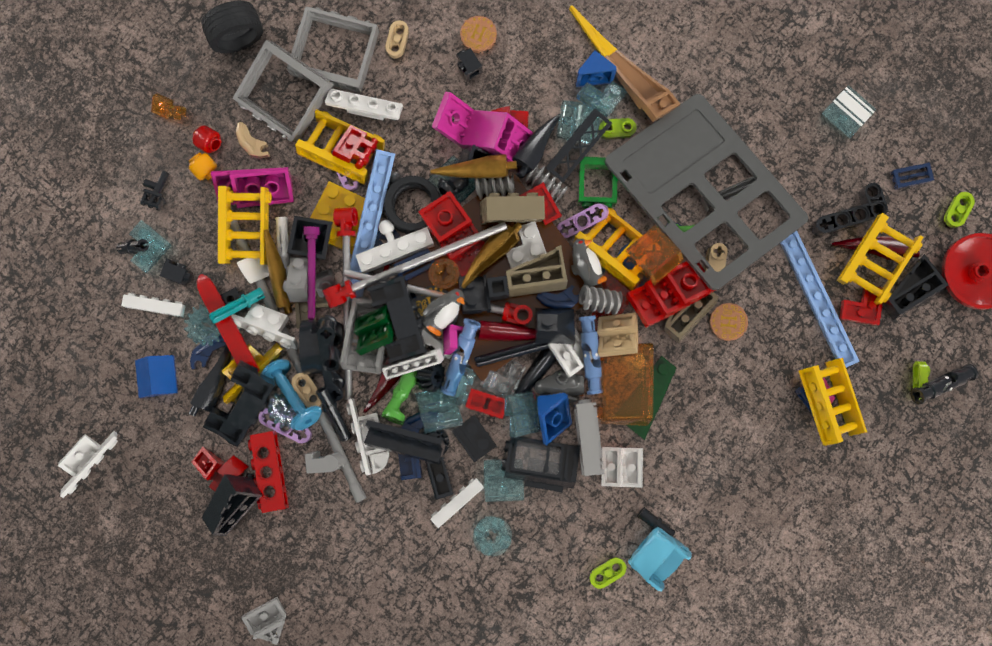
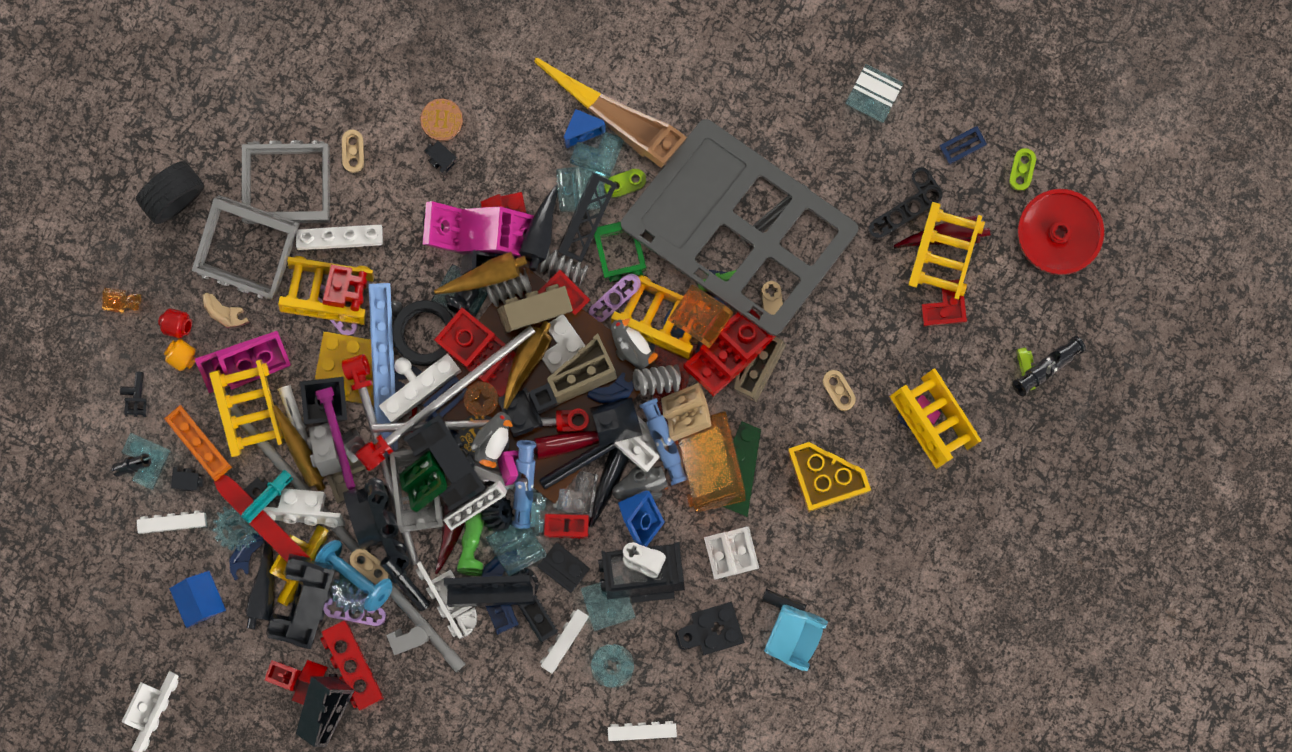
camera: 15 degrees left, 0 degrees up
white sticker [237,258,269,284] -> none
clear light blue slope [504,391,541,437] -> none
light grey door [574,399,605,476] -> none
lime plate [589,557,626,589] -> none
nougat tile [709,303,748,341] -> none
light blue tile [780,230,860,367] -> none
black wedge [882,254,948,321] -> none
none -> orange tile [164,405,232,481]
none -> white piece [608,721,677,741]
none -> white piece [623,542,666,578]
none -> black plate [675,601,745,656]
none -> yellow brick [787,442,871,512]
none -> tan plate [823,370,856,411]

